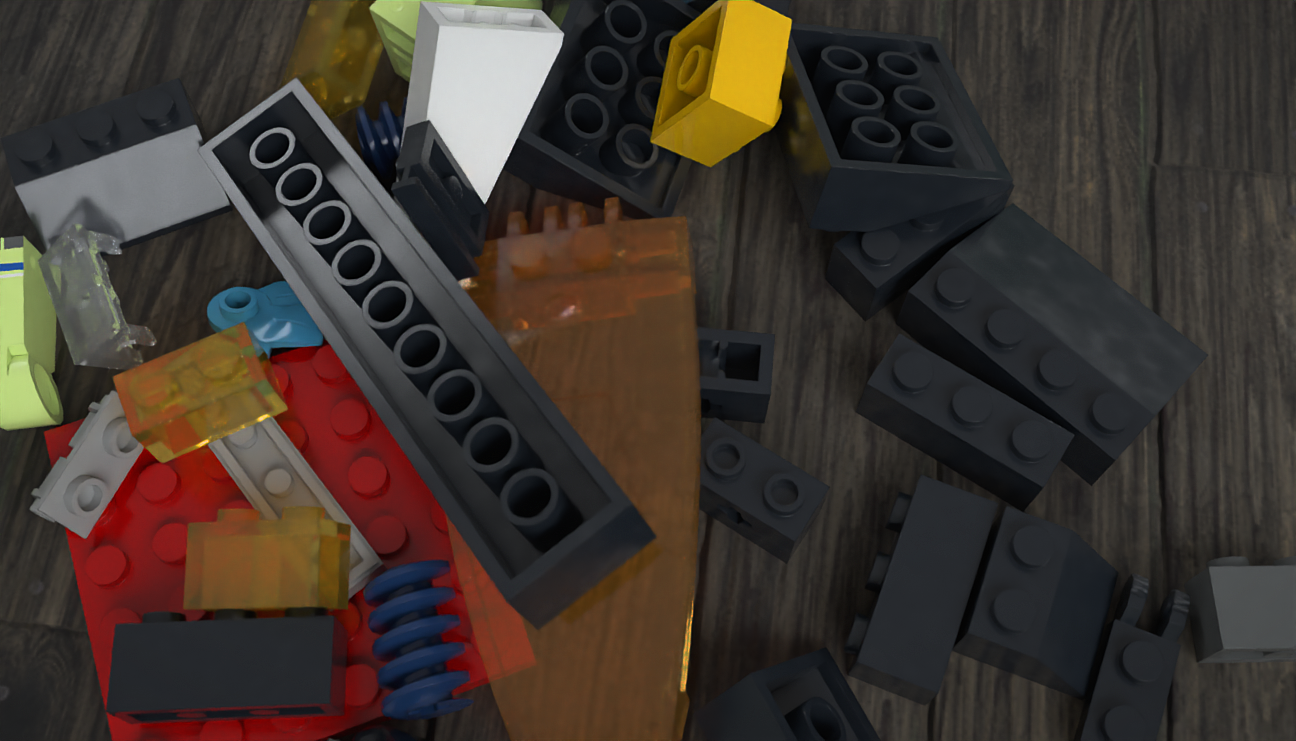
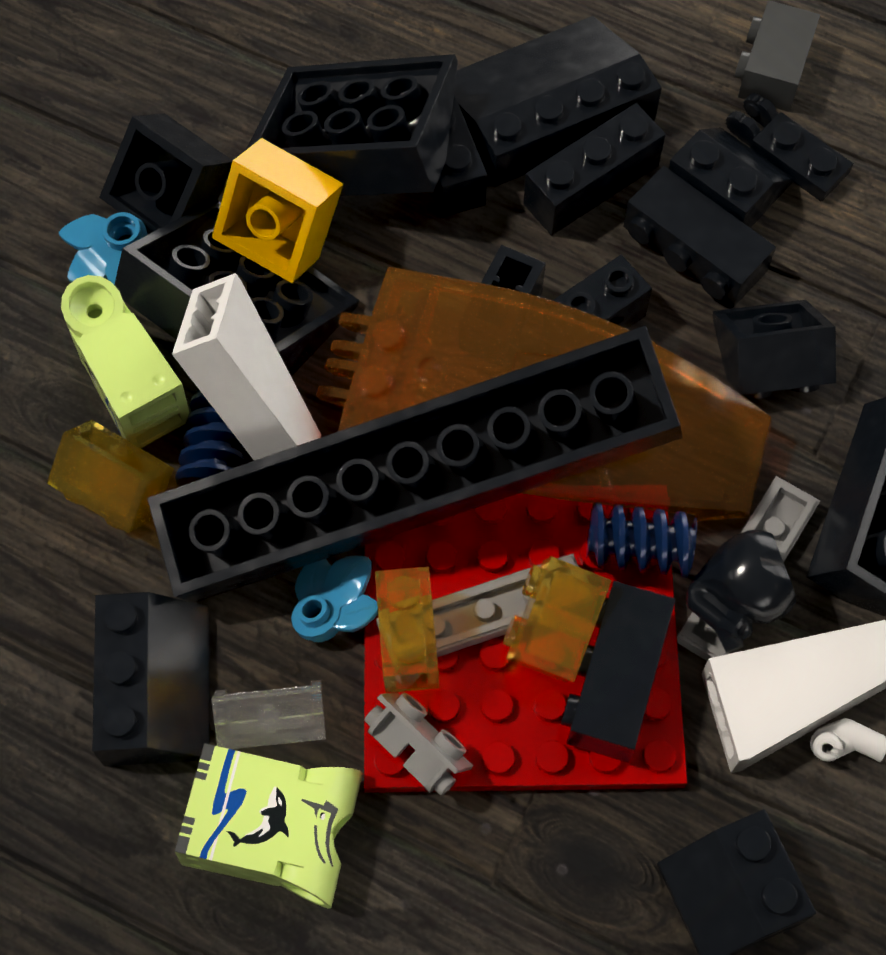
camera: 70 degrees left, 0 degrees up
black plate [391,120,490,281] -> none

